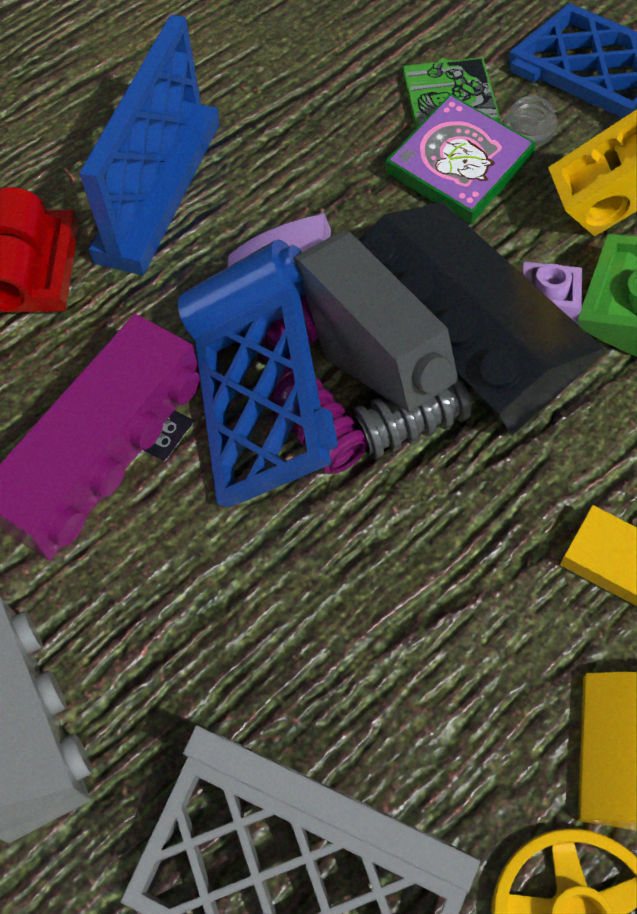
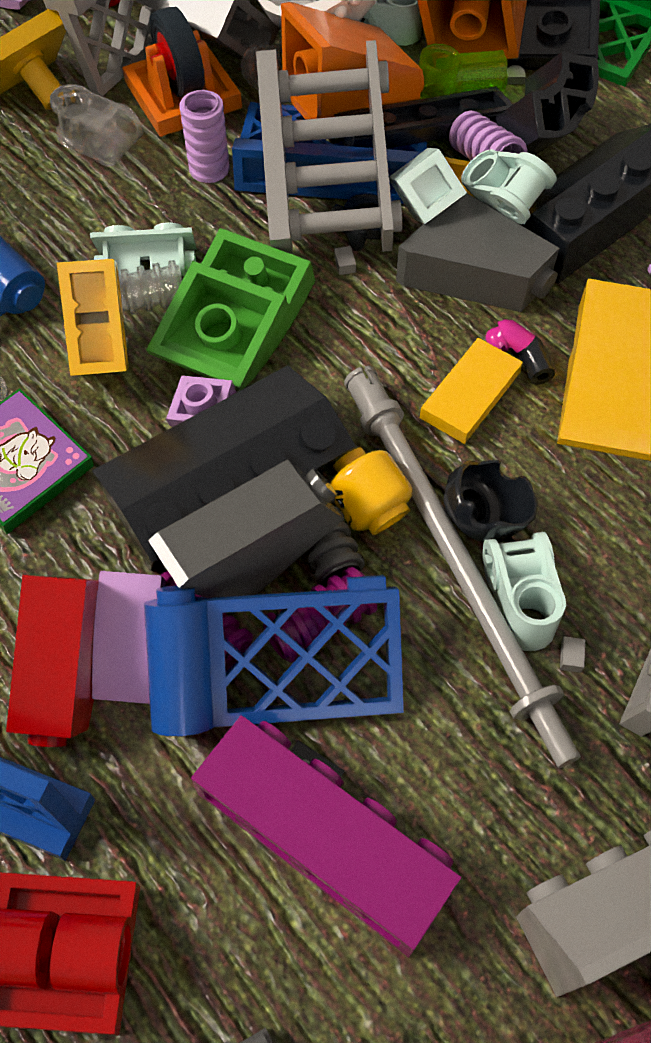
camera: 90 degrees left, 0 degrees up
none -> red slope [6,575,99,747]
none -> yellow head [329,447,412,535]
none -> light grey bar [344,366,581,768]
none -> black hair [443,460,538,543]
none -> light aqua piece [483,532,566,651]
none -> light grey piece [560,636,585,673]

